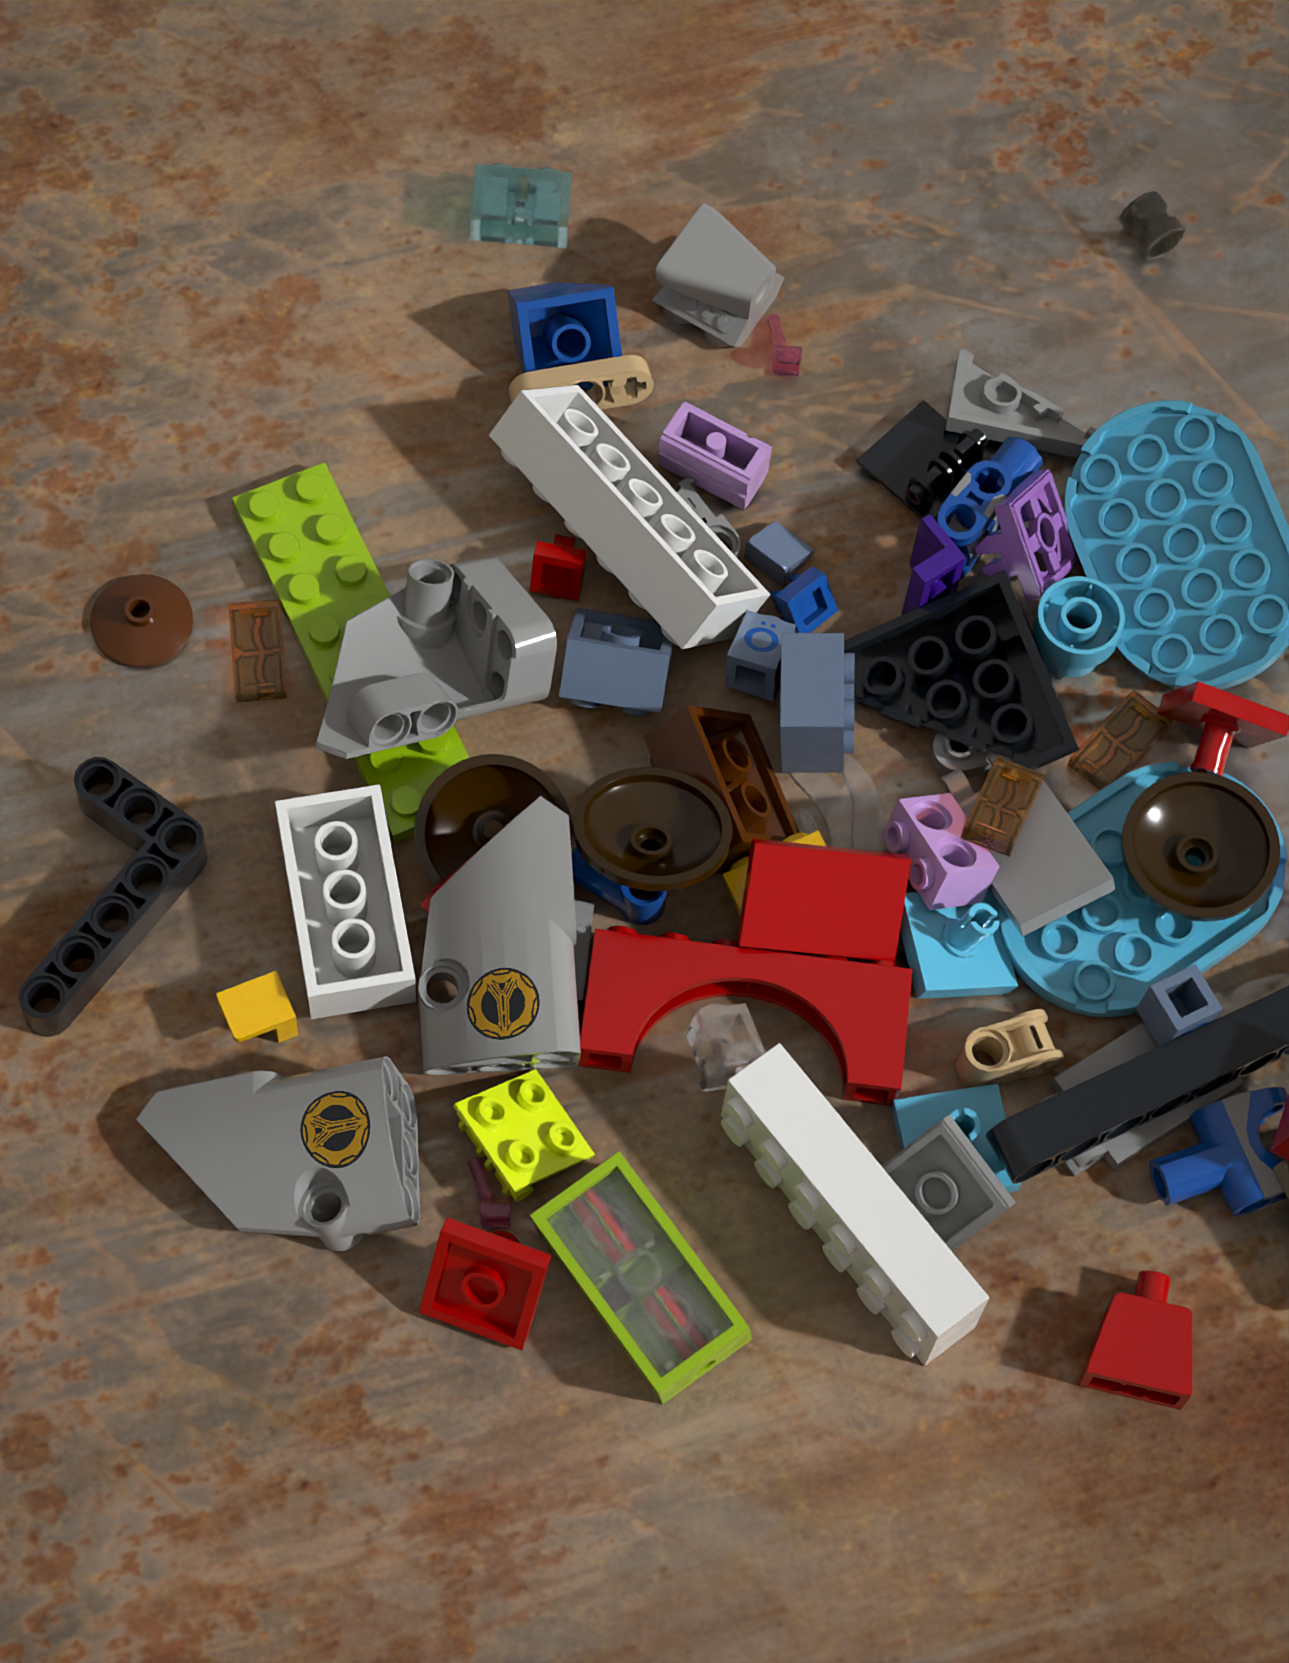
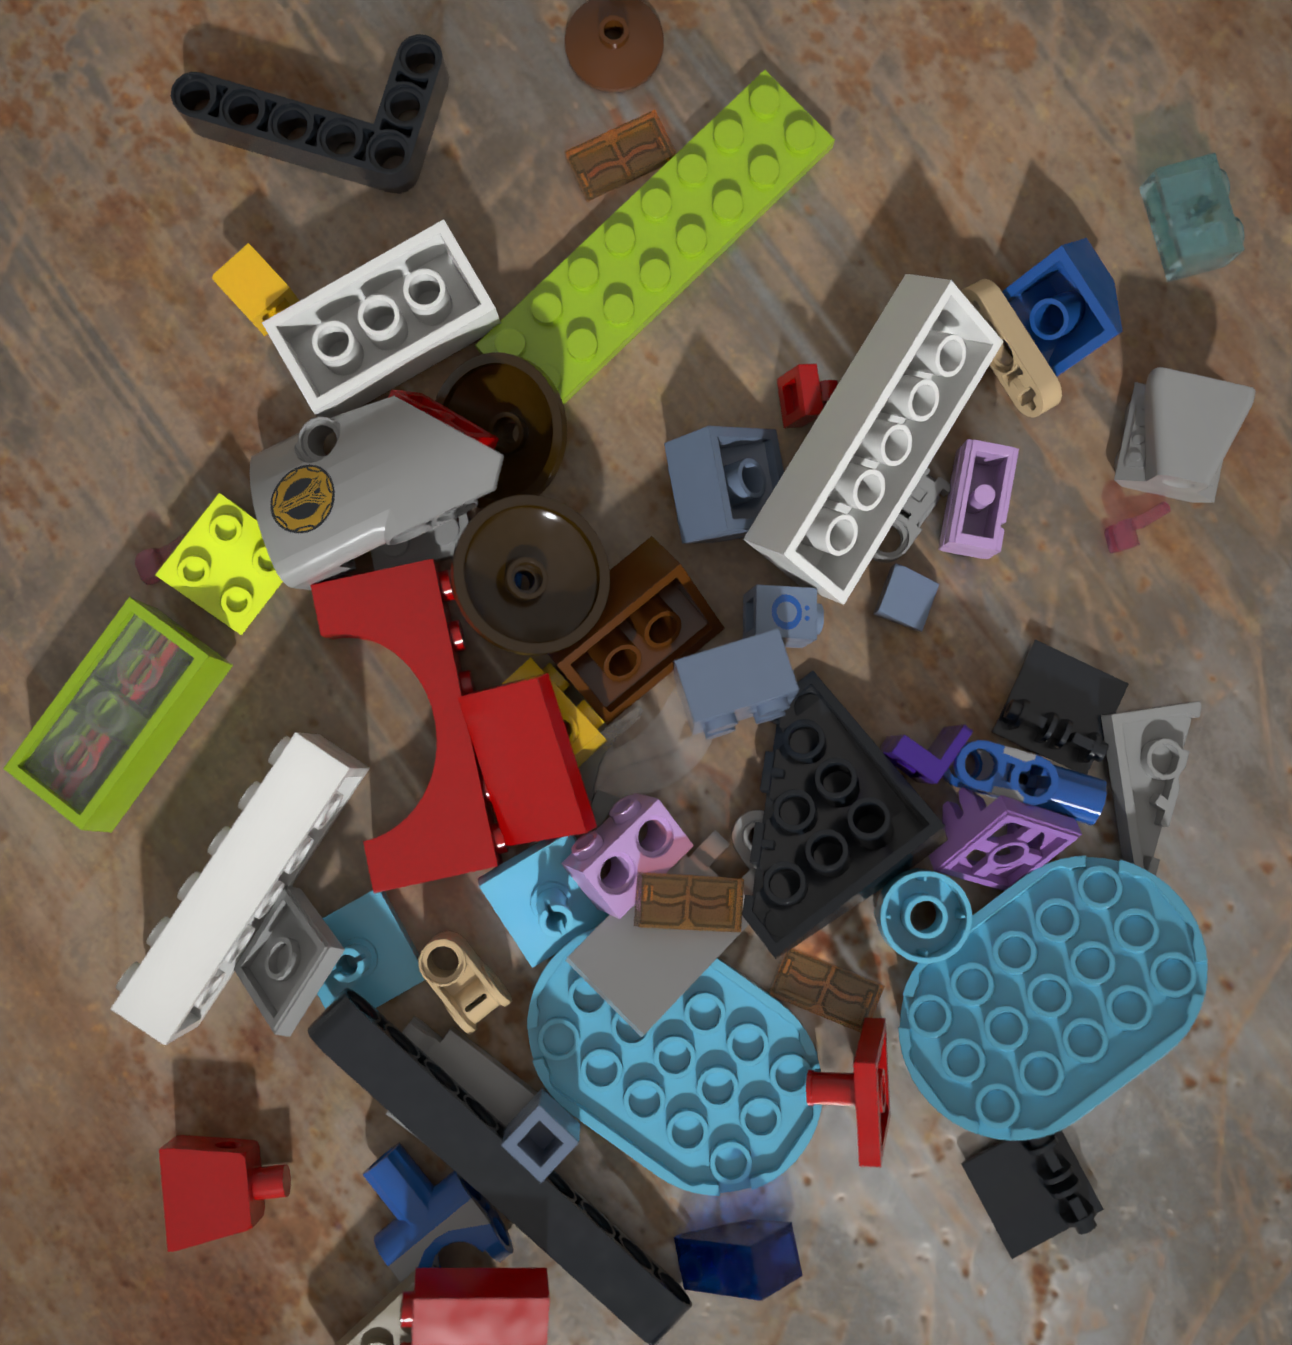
camera: 80 degrees right, 20 degrees up
light grey panel [136,1056,420,1251] -> none
light grey panel [316,556,557,759] -> none
red tile [419,1217,552,1350] -> none
clear brick [685,1003,766,1092] -> none
blue tile [770,566,838,633] -> none
dark brown dish [1121,772,1280,922] -> none

